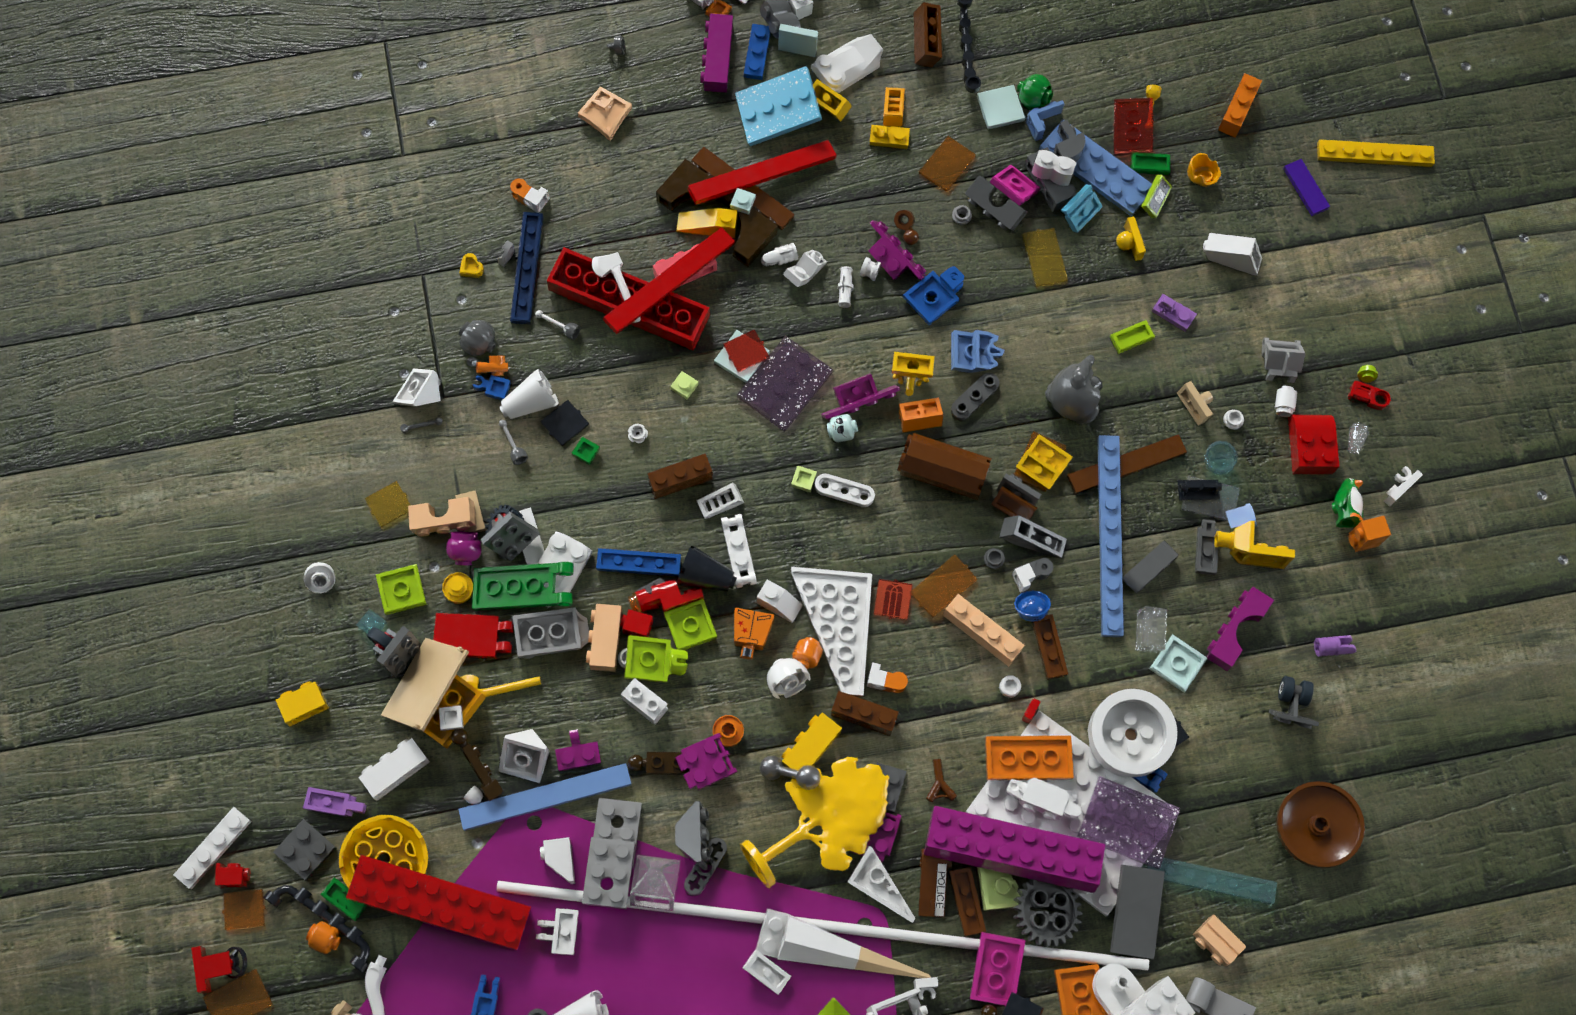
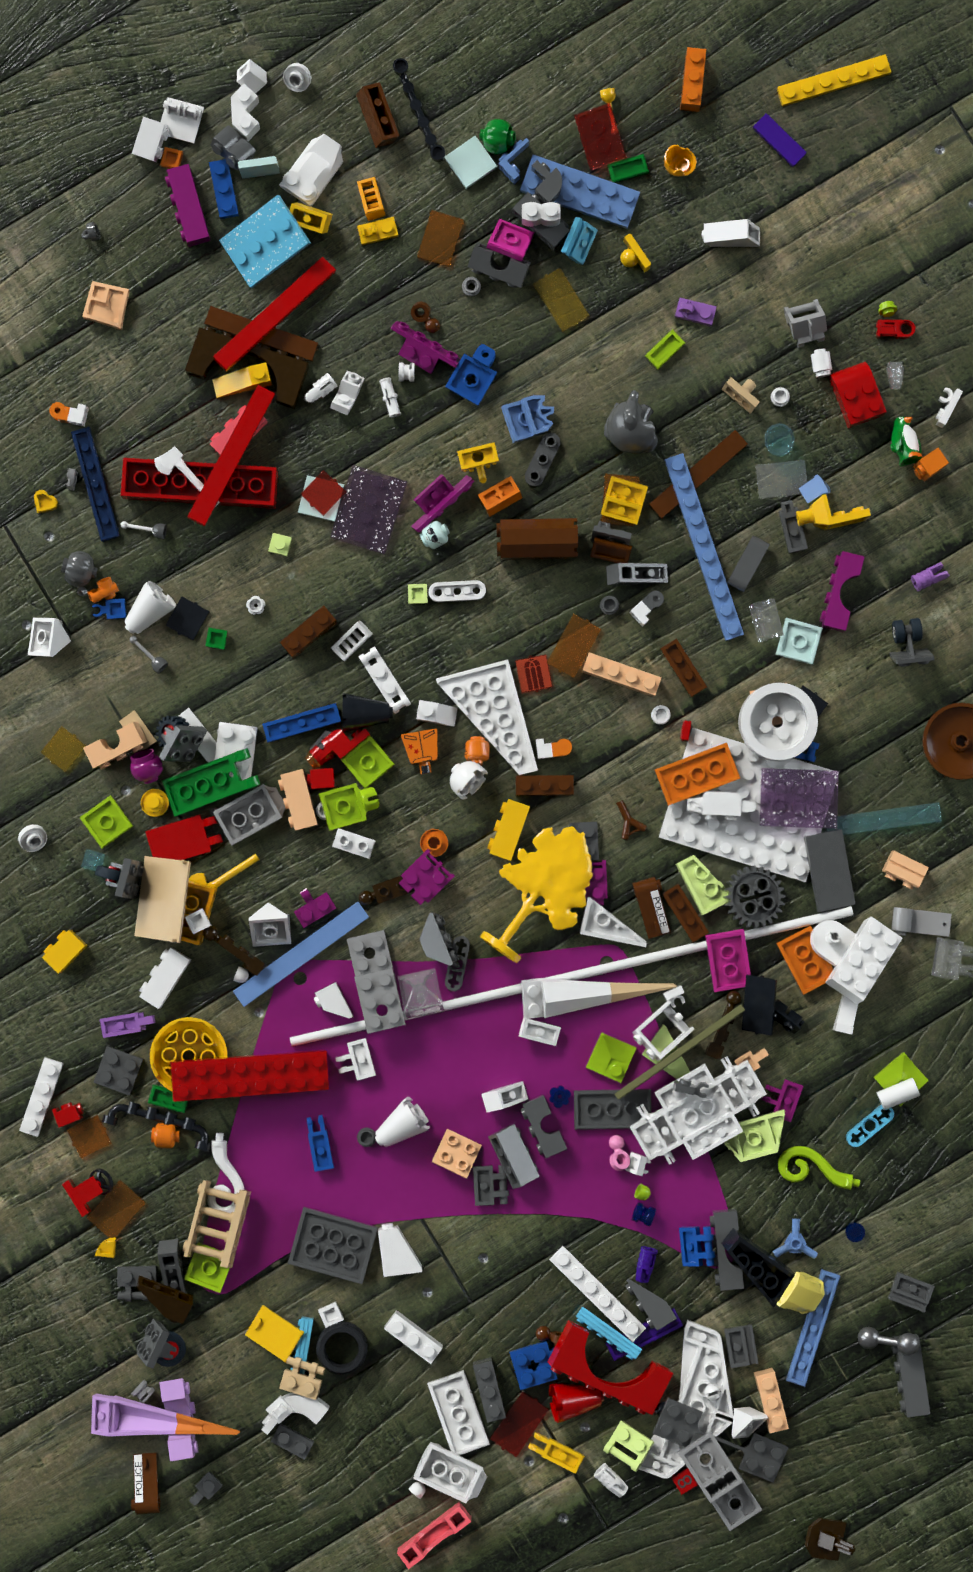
camera: 15 degrees left, 15 degrees up
dark grey hinge [400,417,443,433] -> none
light aqua plate [730,188,756,214] -> none
flat silver piece [760,756,821,790] -> none
magenta brick [924,806,1105,893] -> none
blue hat [1014,591,1051,622] -> none
tile [1141,175,1172,218] -> none
black hinge [1177,480,1222,500] -> none

